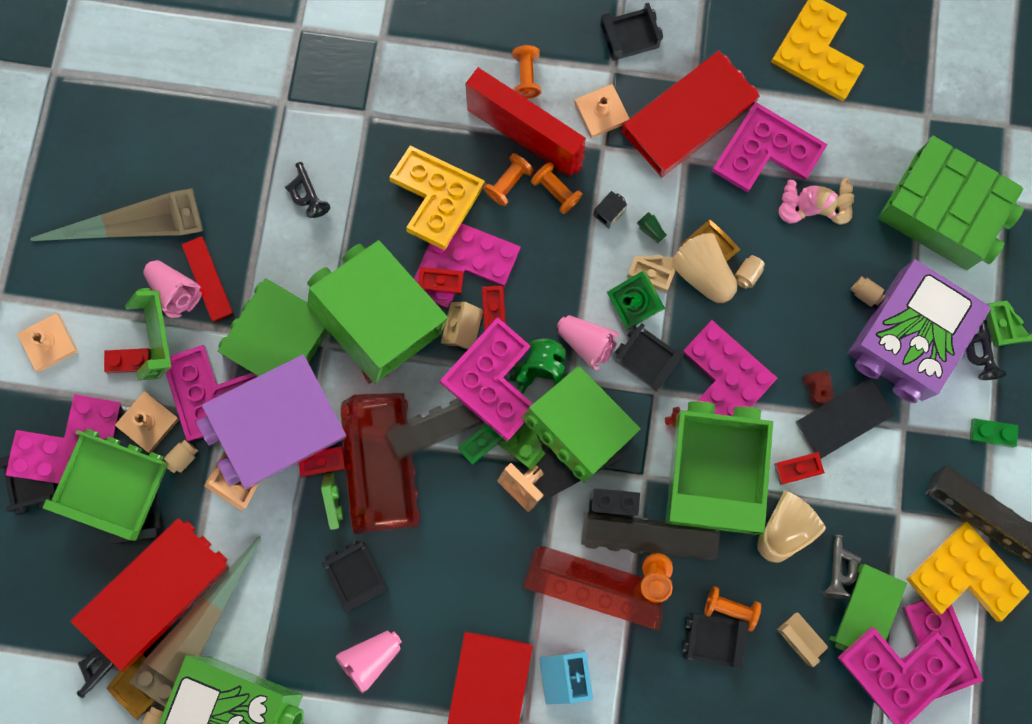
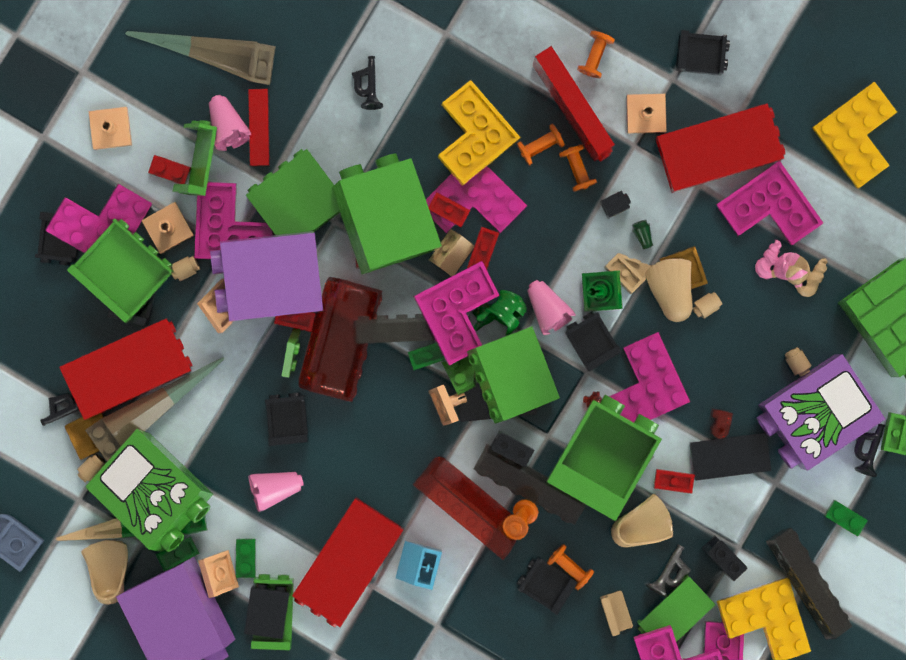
camera: 30 degrees right, 10 degrees up
none -> black panel [701,535,748,581]

